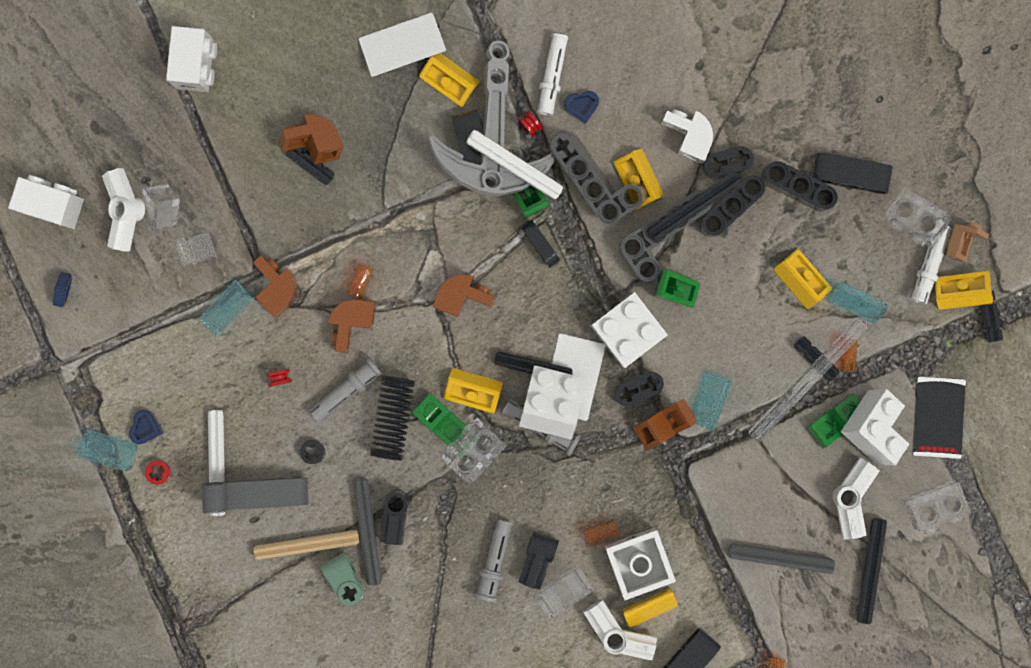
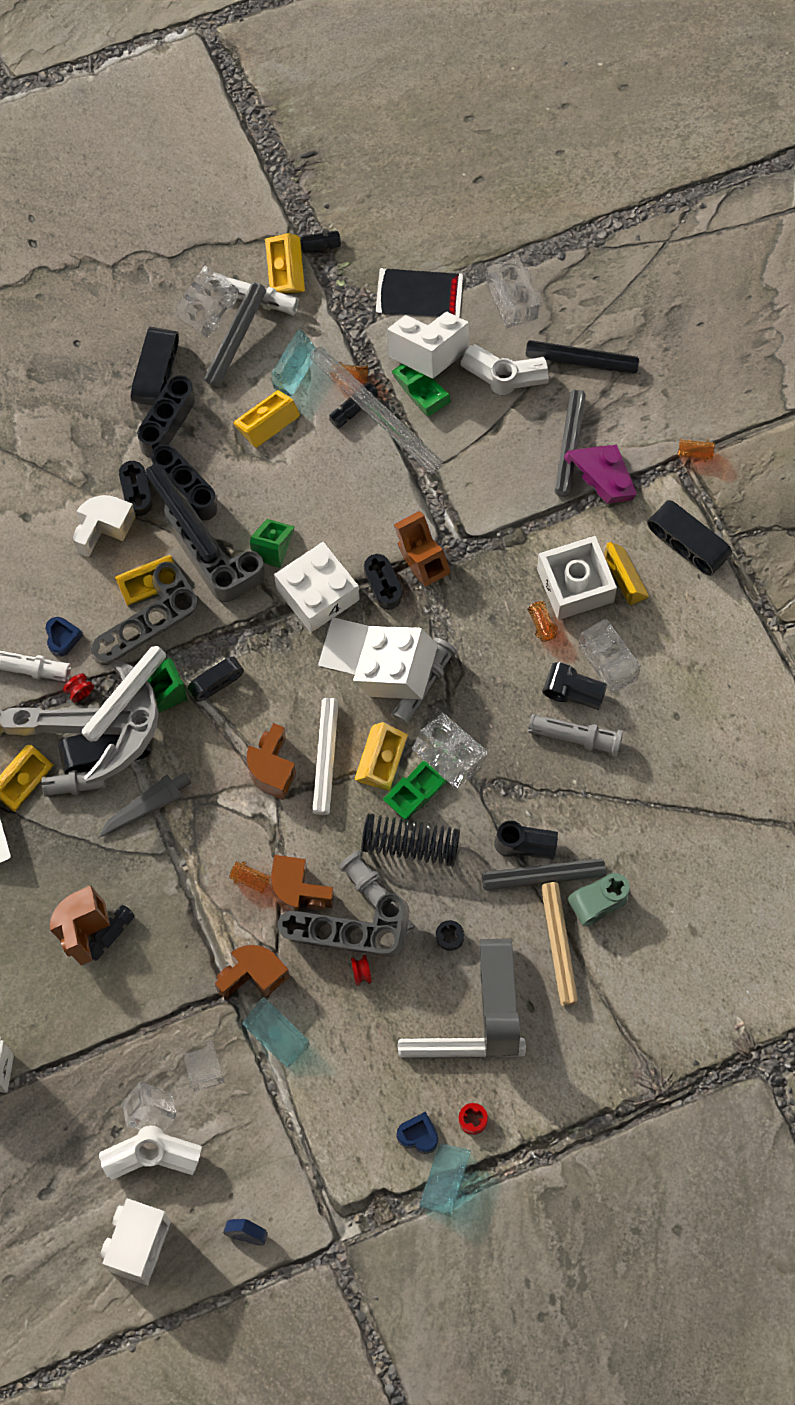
camera: 90 degrees left, 20 degrees down
black axle [494,351,573,375] -> none
white piece [583,599,657,660] -> none
clear light blue slope [691,371,732,431] -> none
medium nougat bracket [946,222,989,263] -> none
none -> light grey pin [42,770,107,797]
none -> dark grey bar [98,773,191,838]
none -> dark grey axle [204,282,266,387]
none -> dark grey beam [278,893,409,957]
none -> white axle [313,698,339,815]
none -> magenta wing [564,444,637,504]

